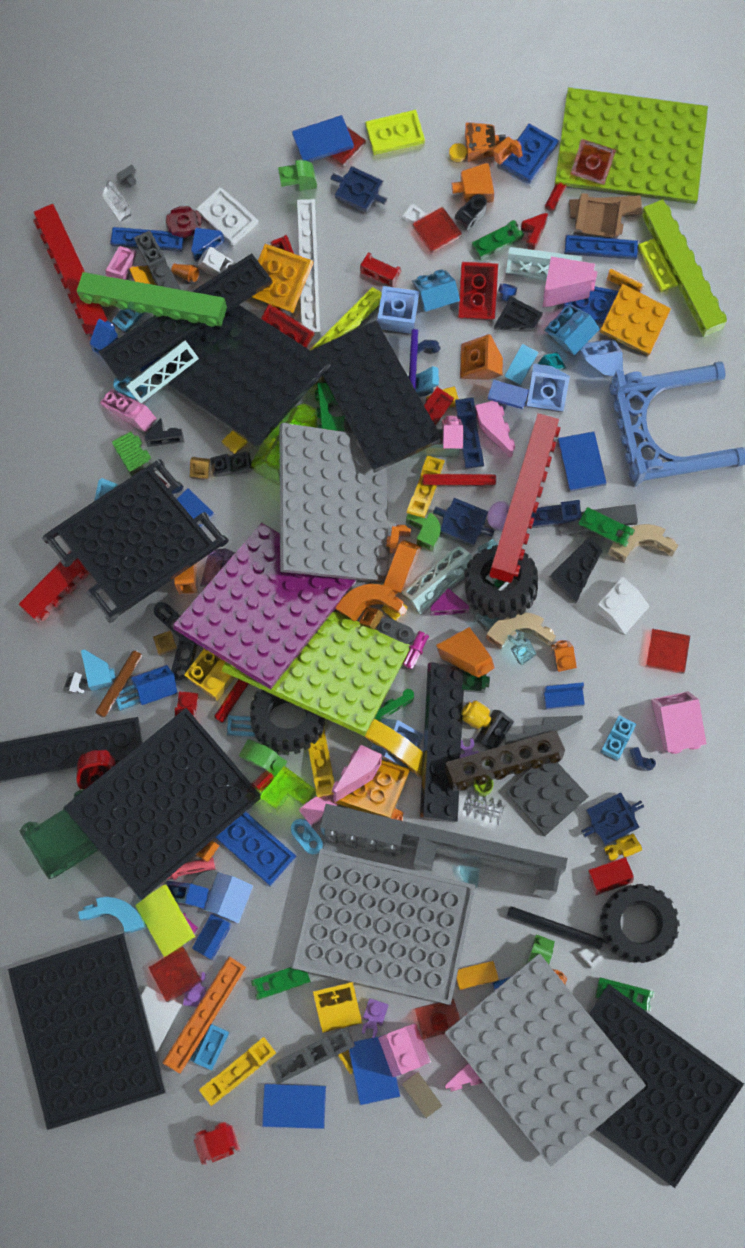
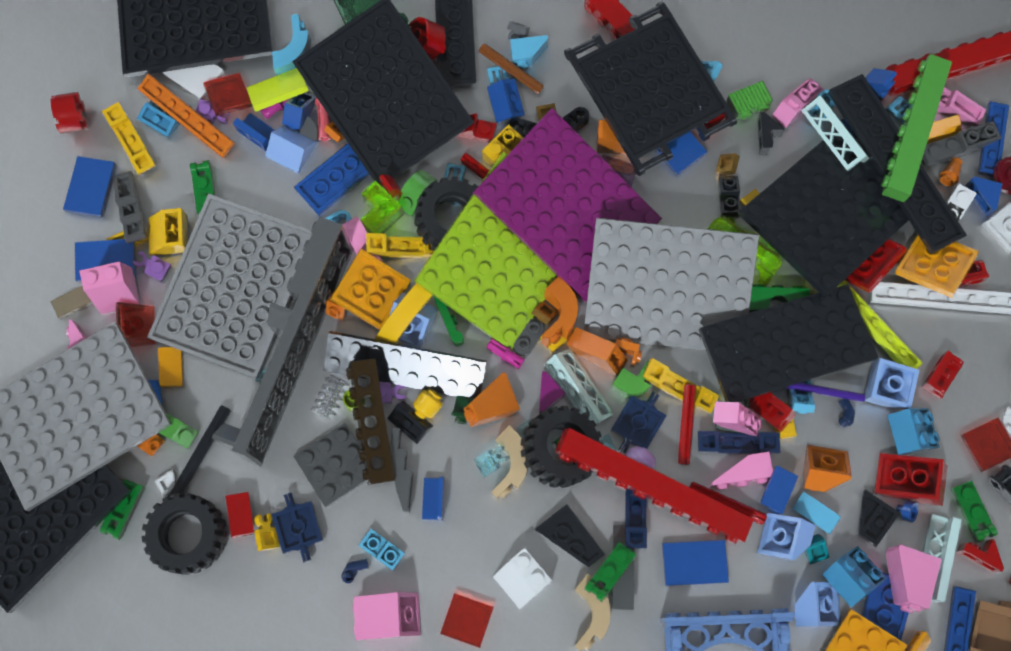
camera: 100 degrees right, 0 degrees up
bright pink slope [332,745,382,802] -> none
orange bracket [551,640,577,672] -> none
none -> red axle [689,482,767,525]

